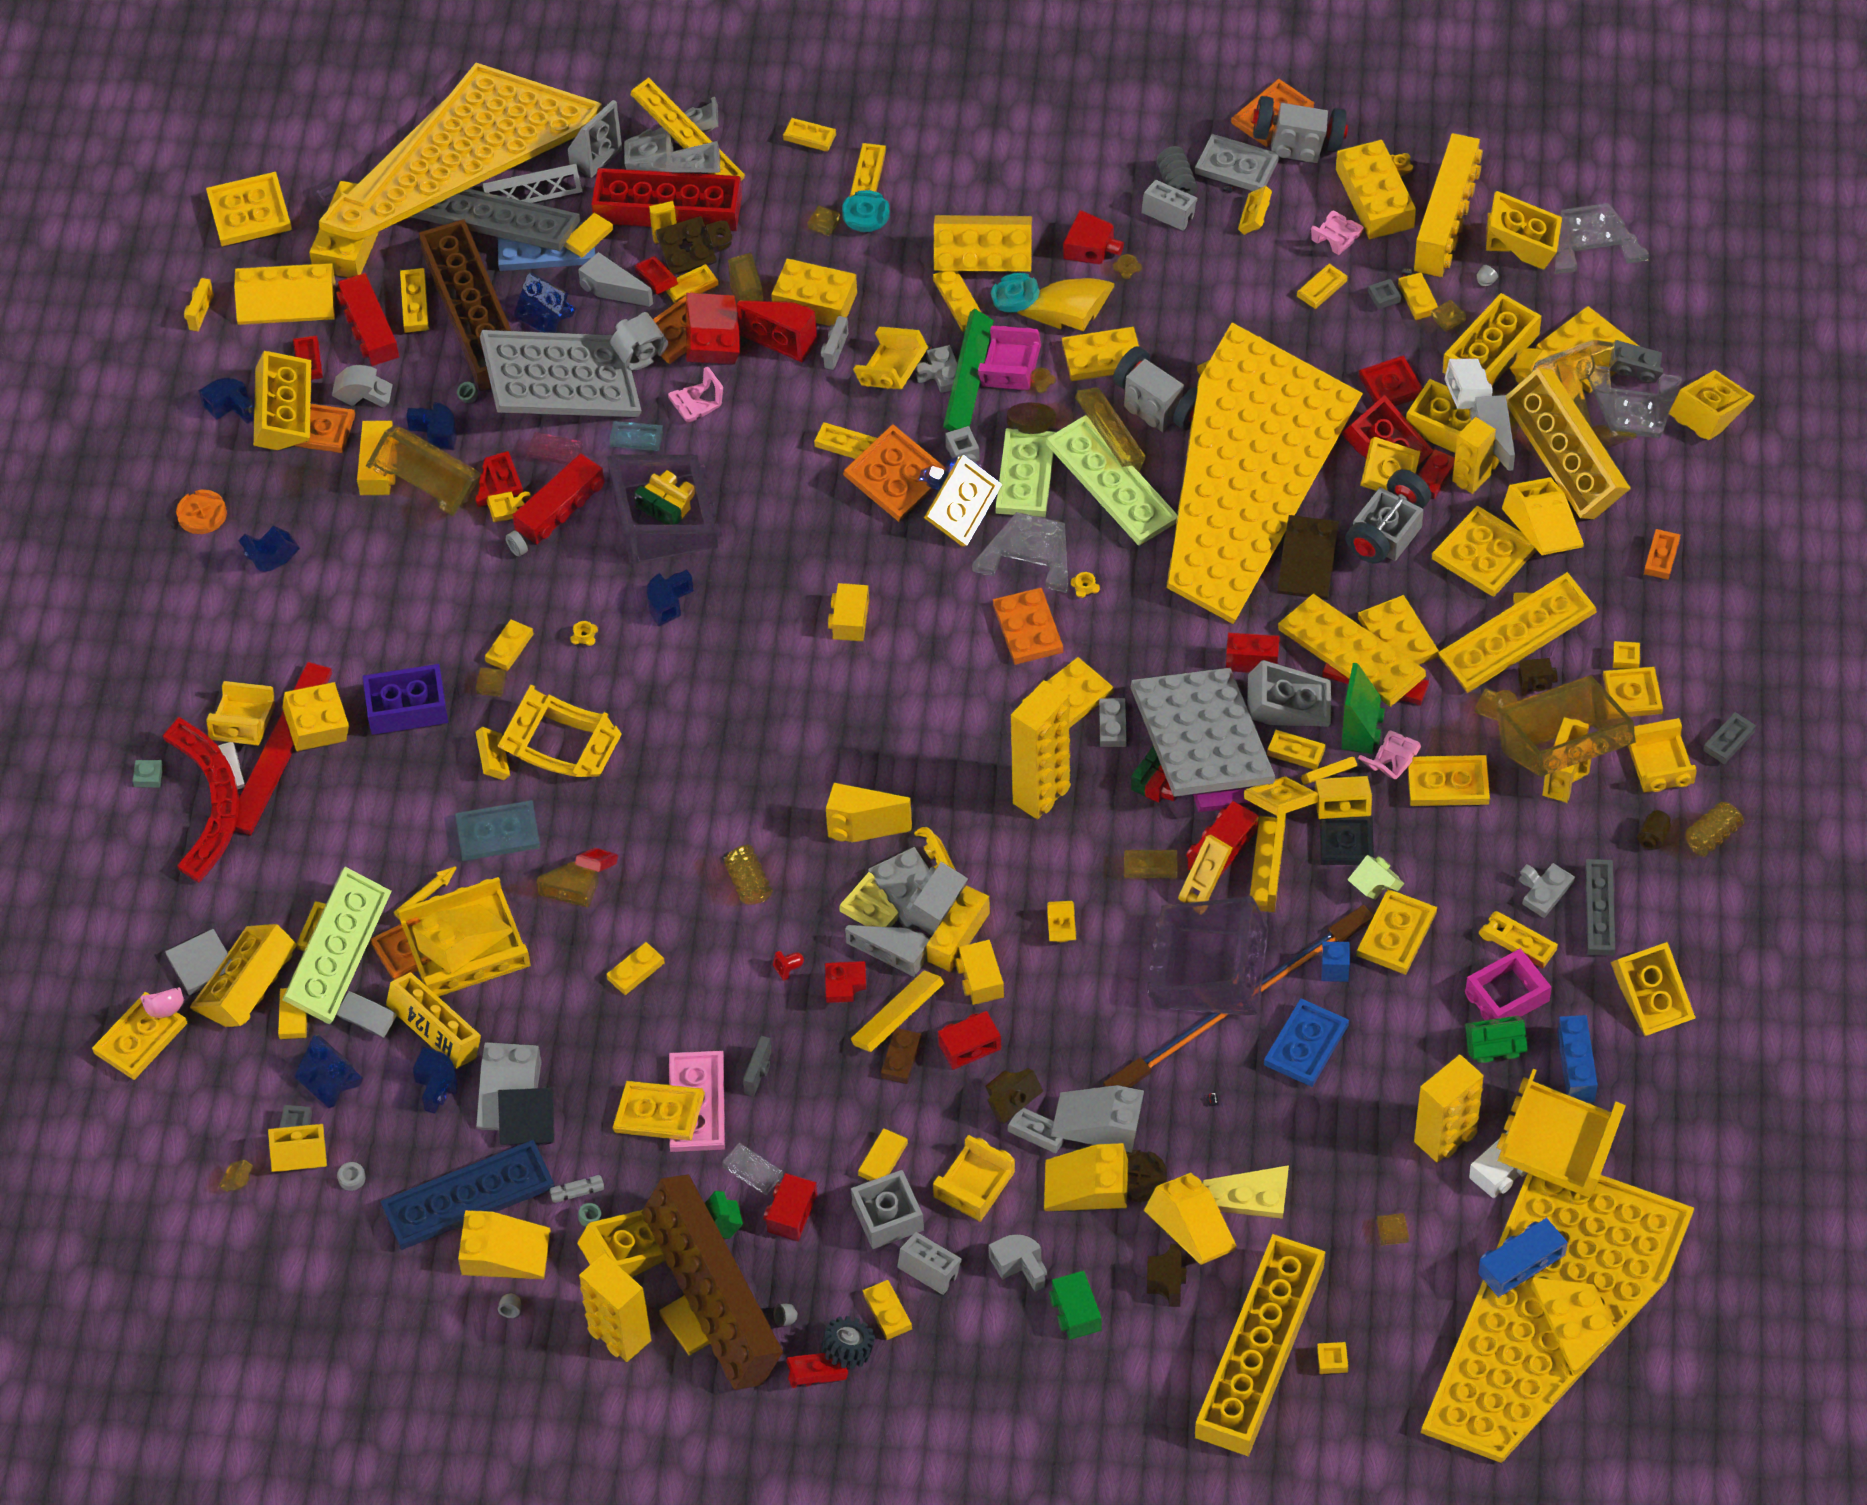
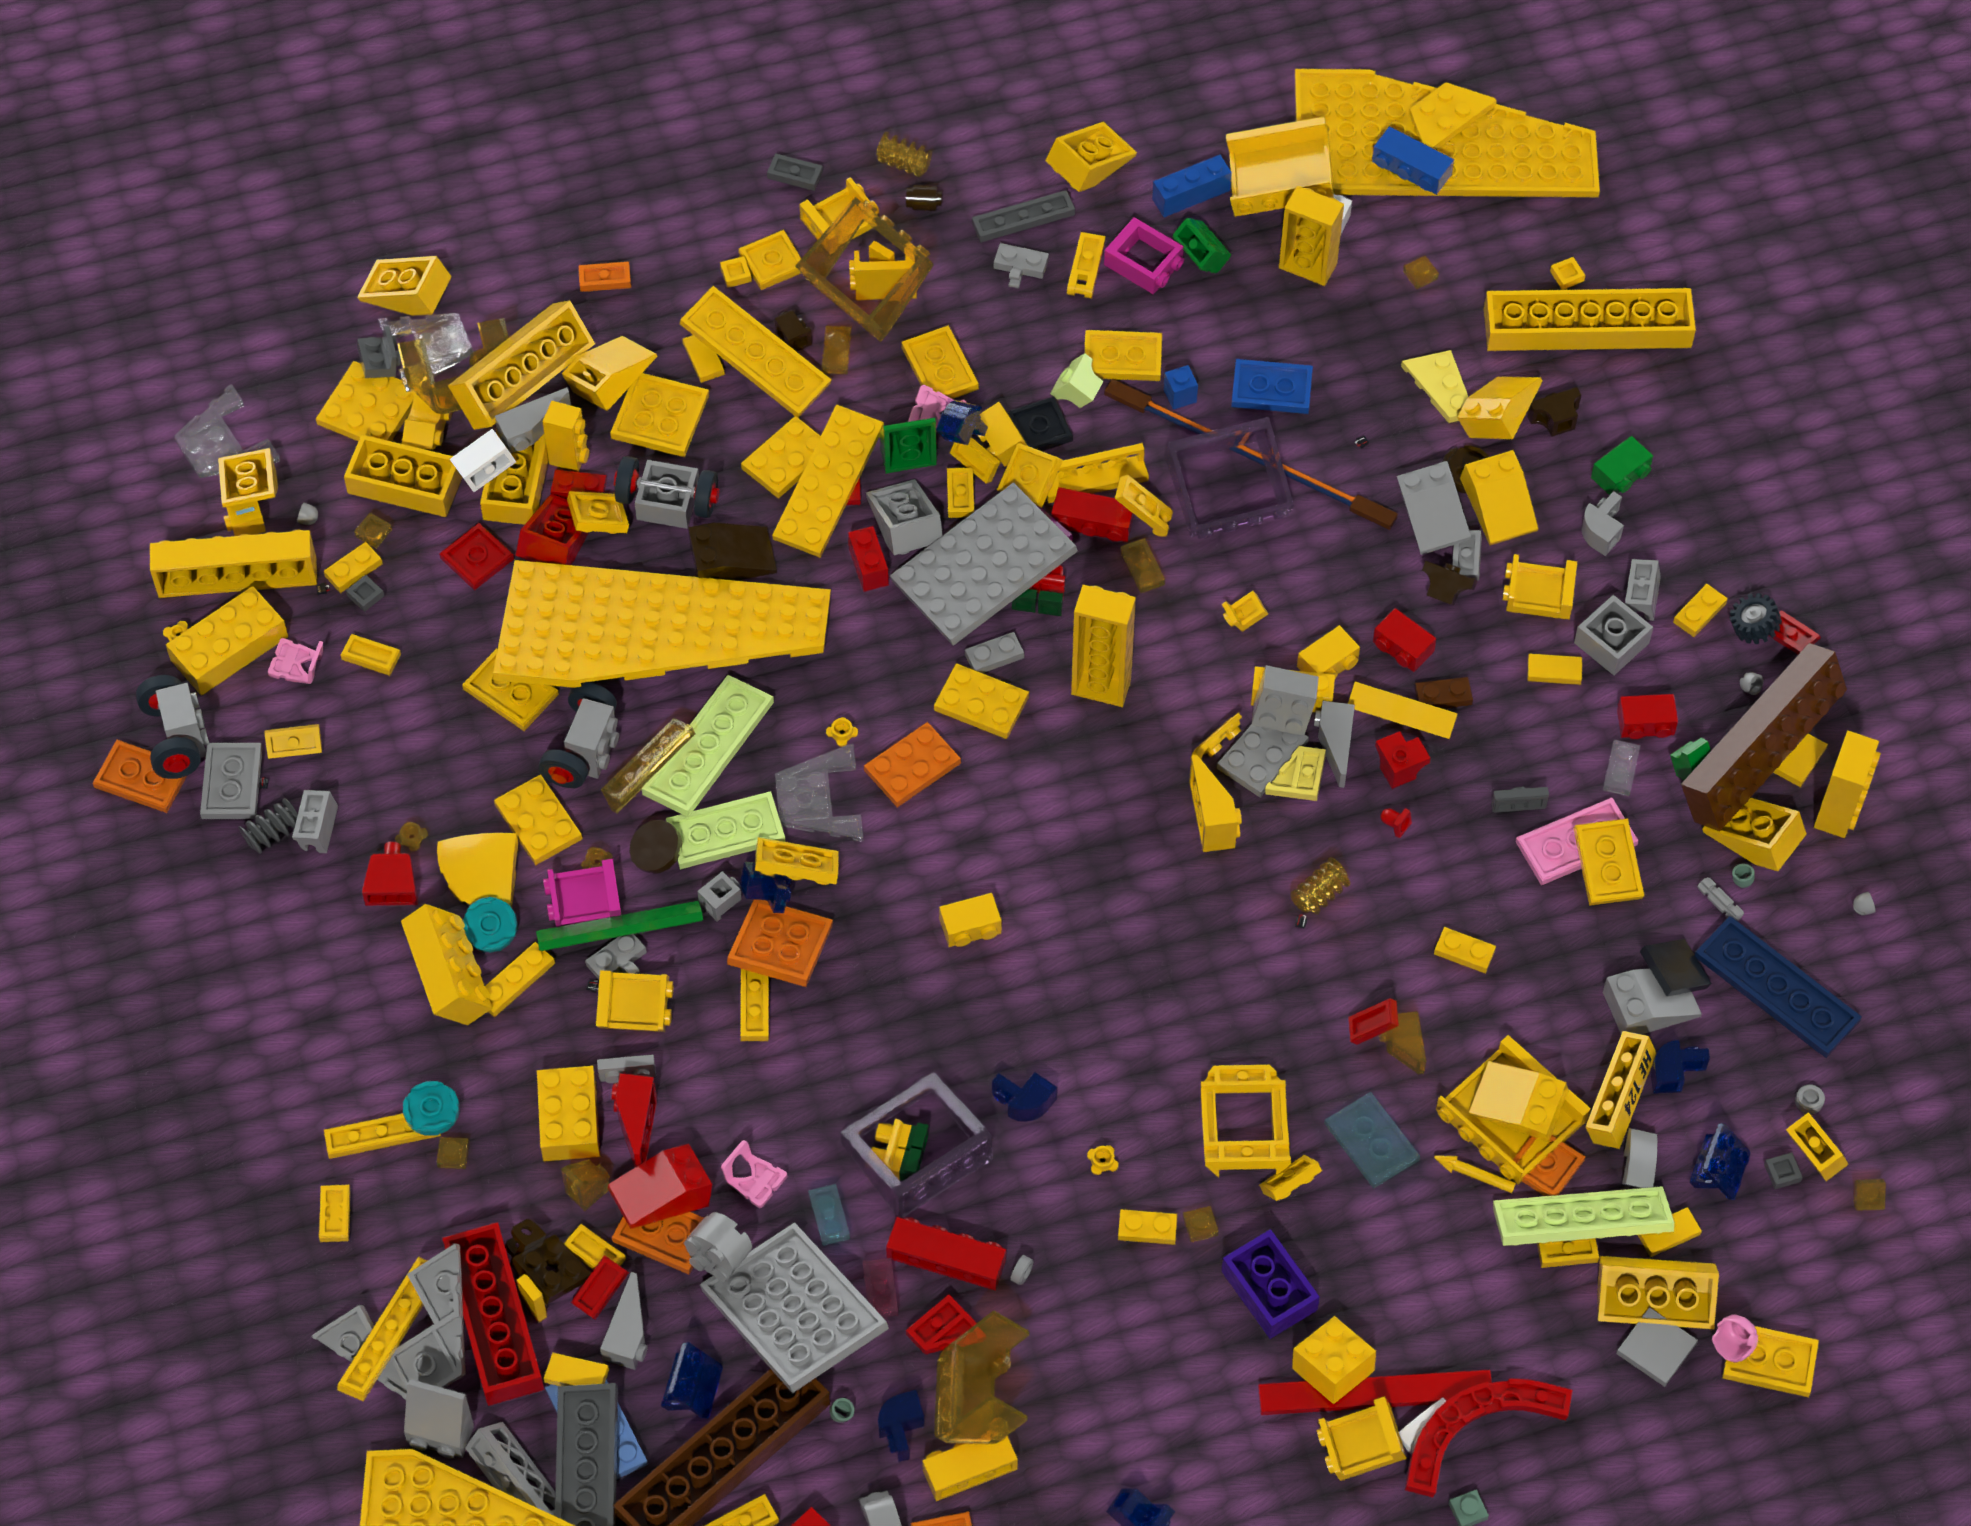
camera: 115 degrees left, 5 degrees up
yellow slope [458,1210,551,1279] -> none
yellow plate [487,492,531,522] -> none
none -> clear blue brick [936,400,988,445]

